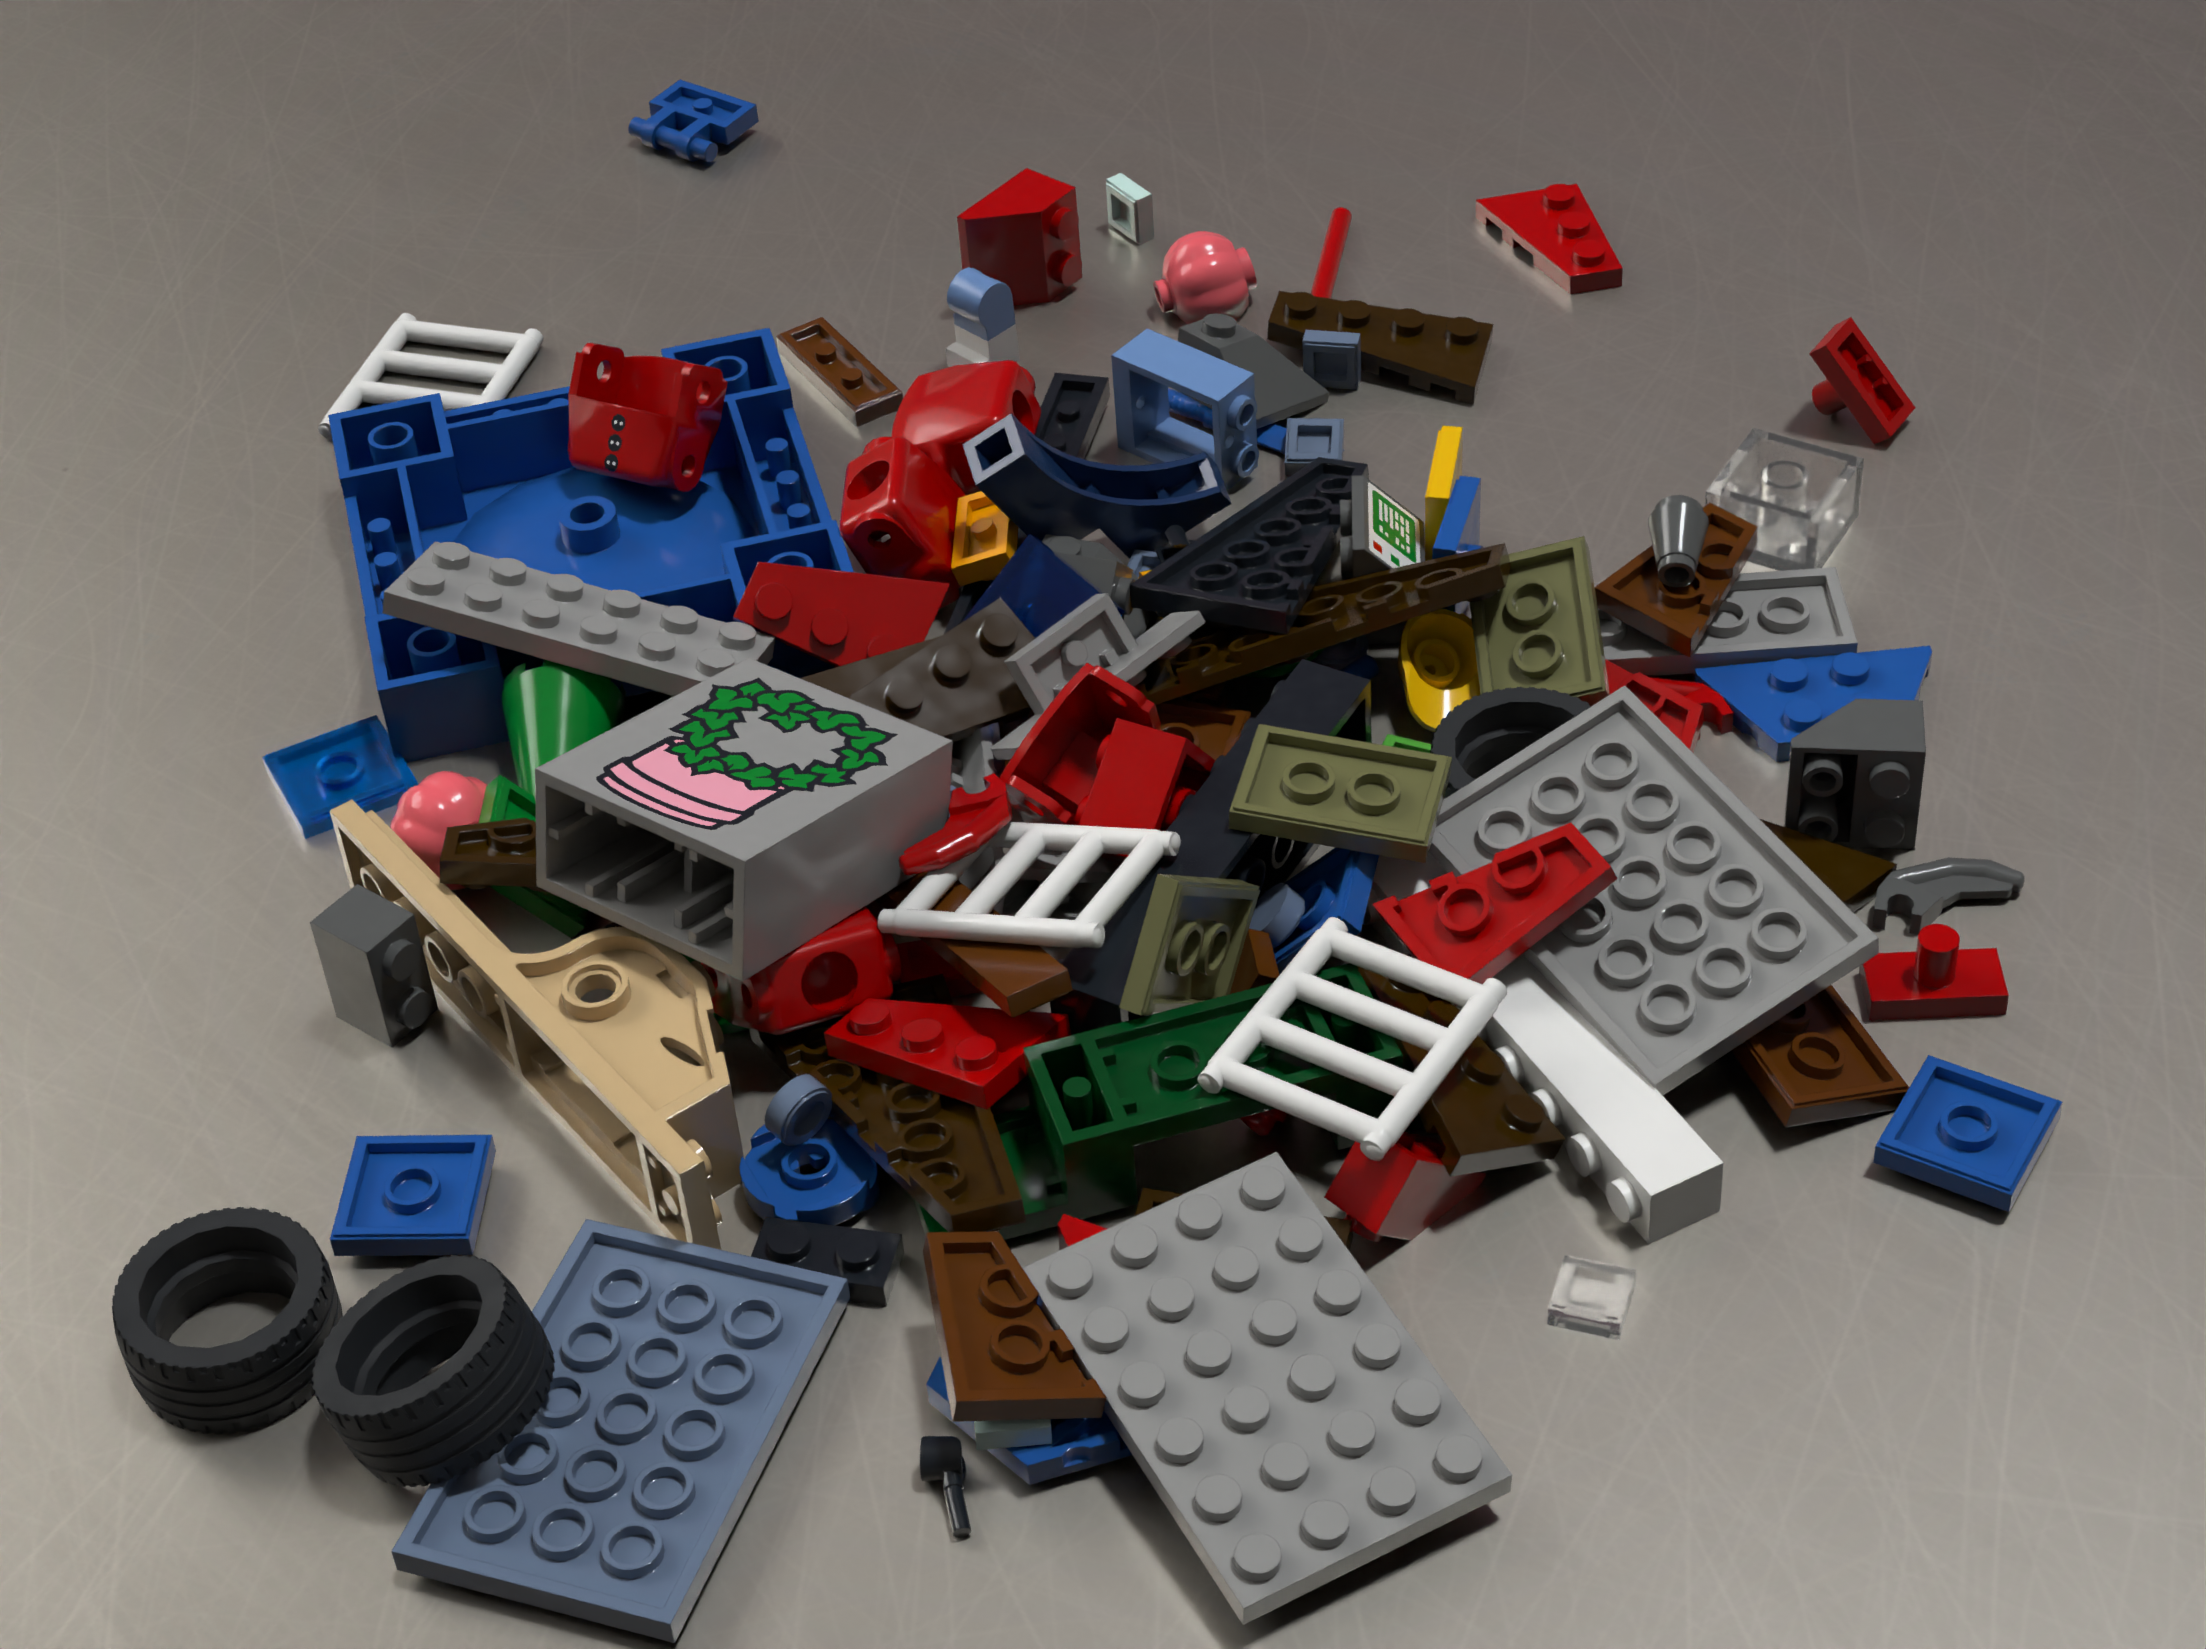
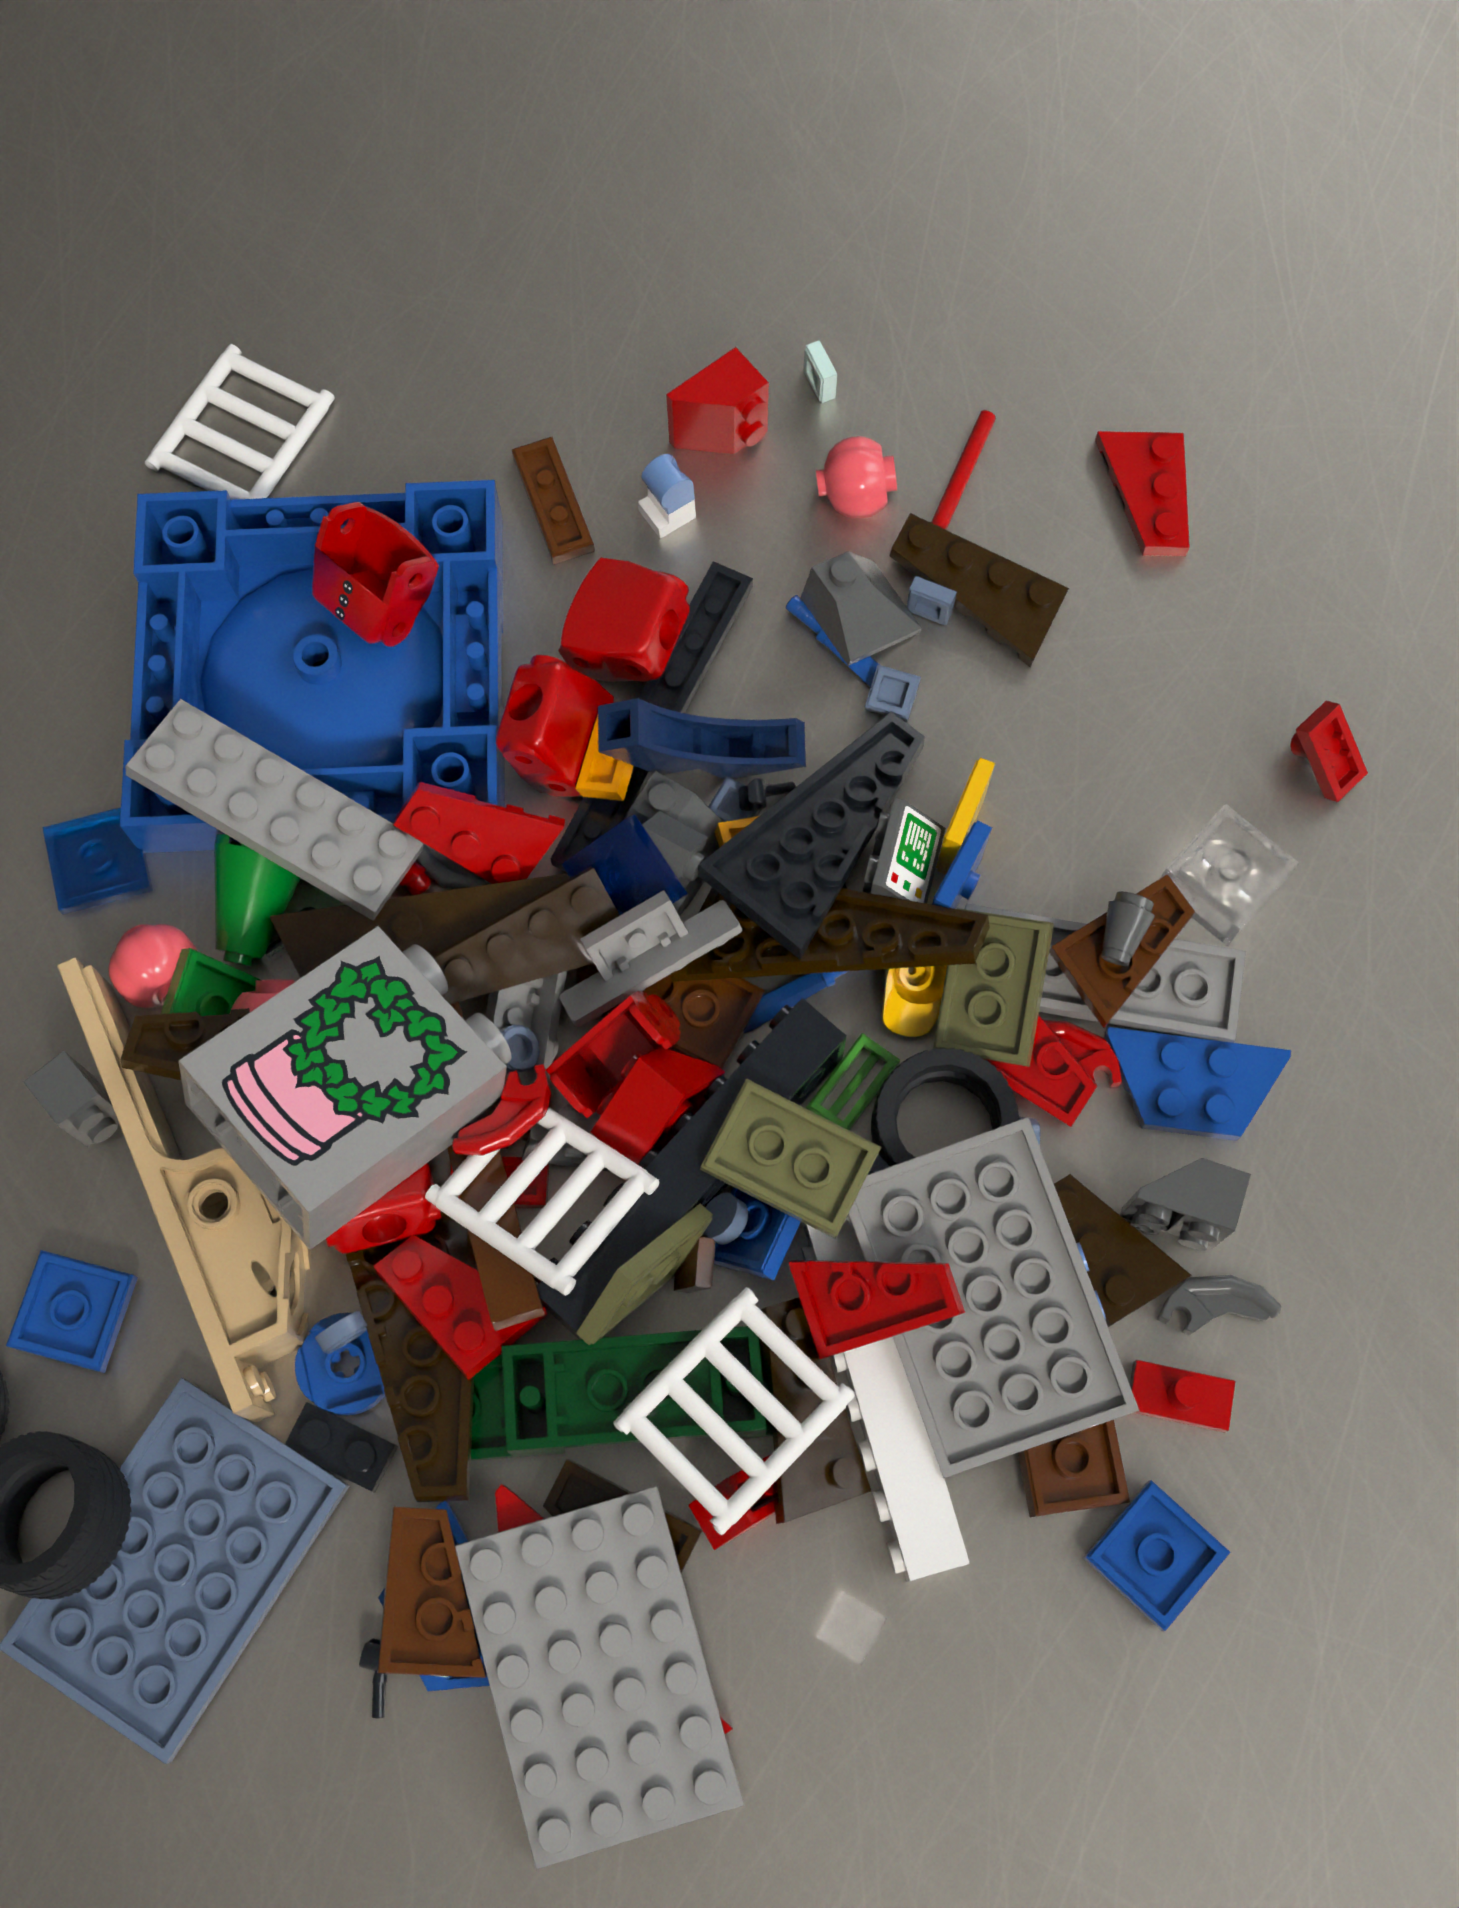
camera: 10 degrees right, 30 degrees up
blue plate [628,80,759,162] -> none
medium blue window [1111,328,1259,491] -> none

